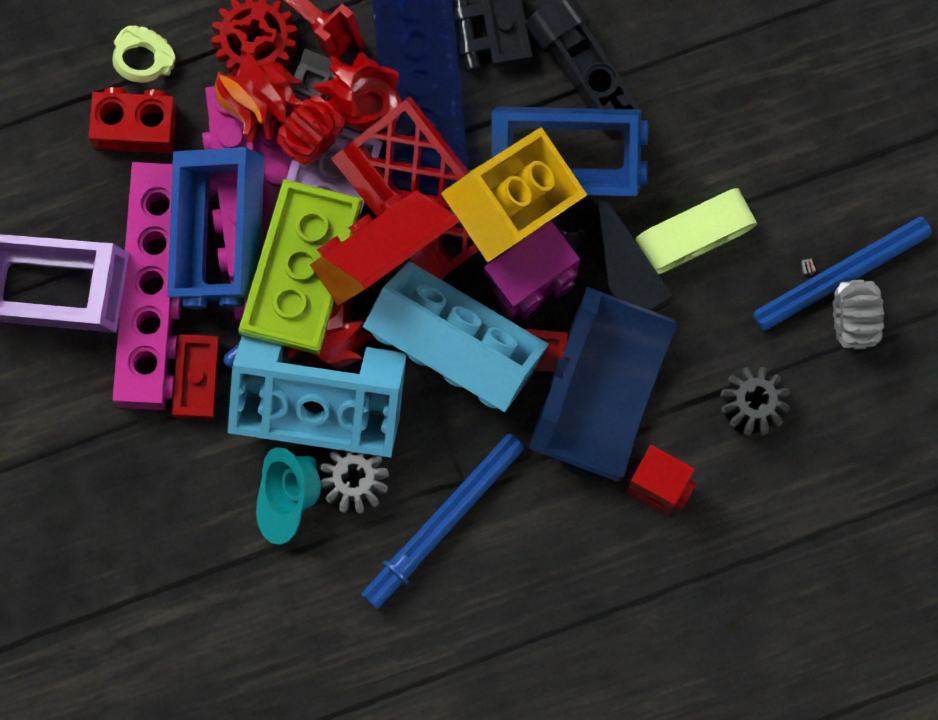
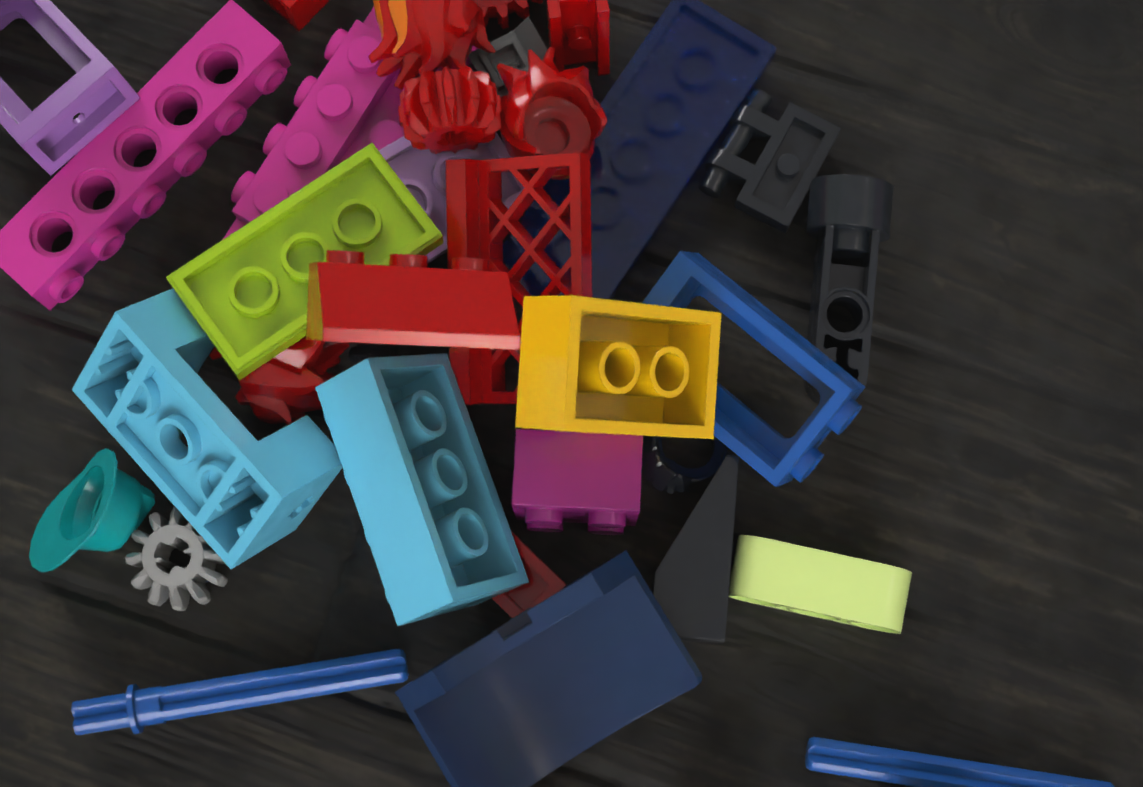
camera: 40 degrees right, 0 degrees up
blue piece [167,147,265,309] -> none
red plate [172,334,220,419] -> none
light grey piece [801,258,816,276] -> none

